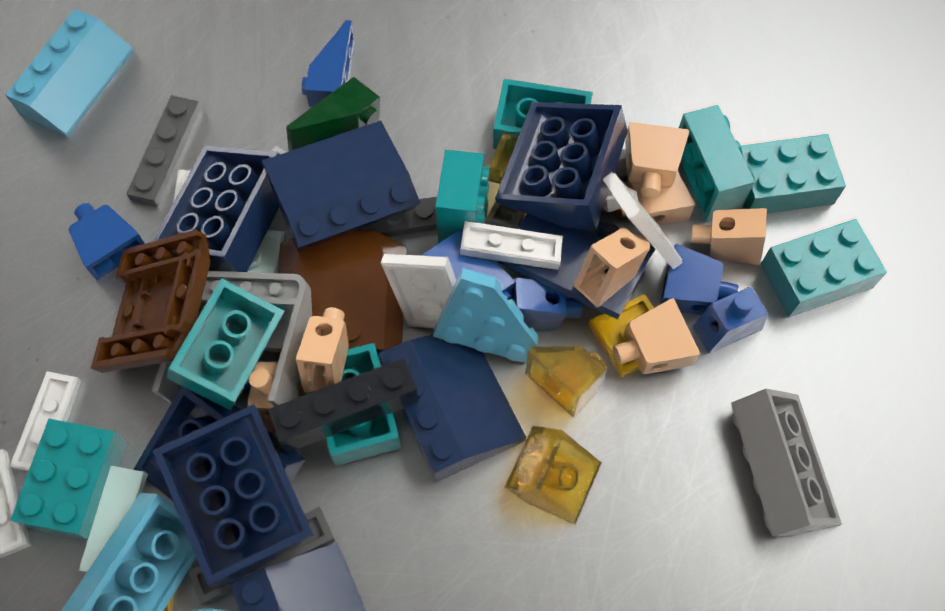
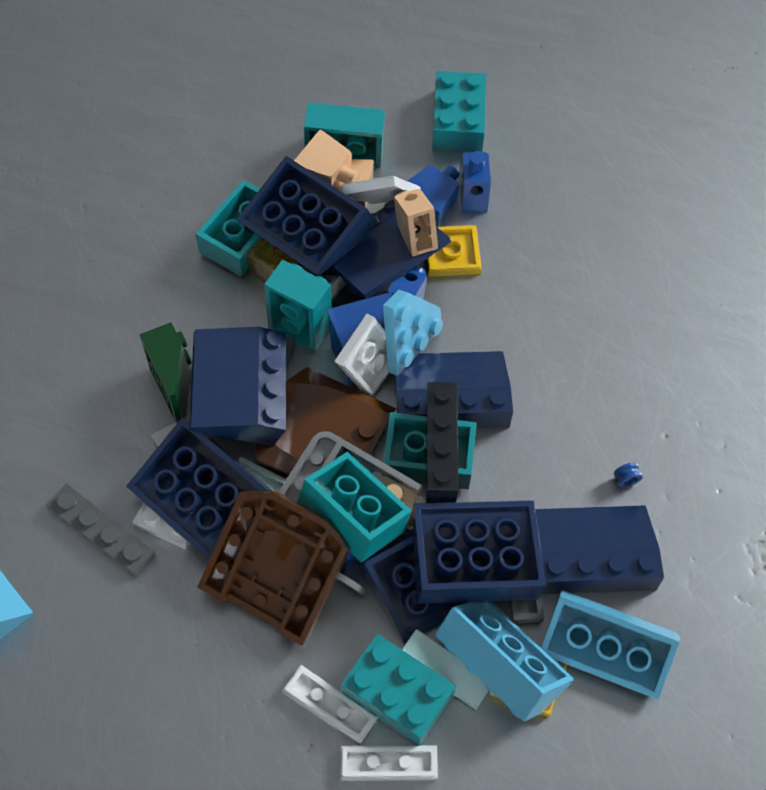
camera: 70 degrees left, 5 degrees down
blue torso [68,203,145,281] -> none
light nougat torso [296,308,349,393] -> none
blue slope [301,20,355,107] -> none
white tile [460,221,563,270] -> none
clear yellow slope [505,426,602,524] -> none
clear yellow slope [525,346,608,418] -> none
light nougat torso [613,298,701,374] -> none
light nougat torso [691,208,767,265] -> none
light grey slope [731,388,842,537] -> none
brick [741,134,846,214] -> none

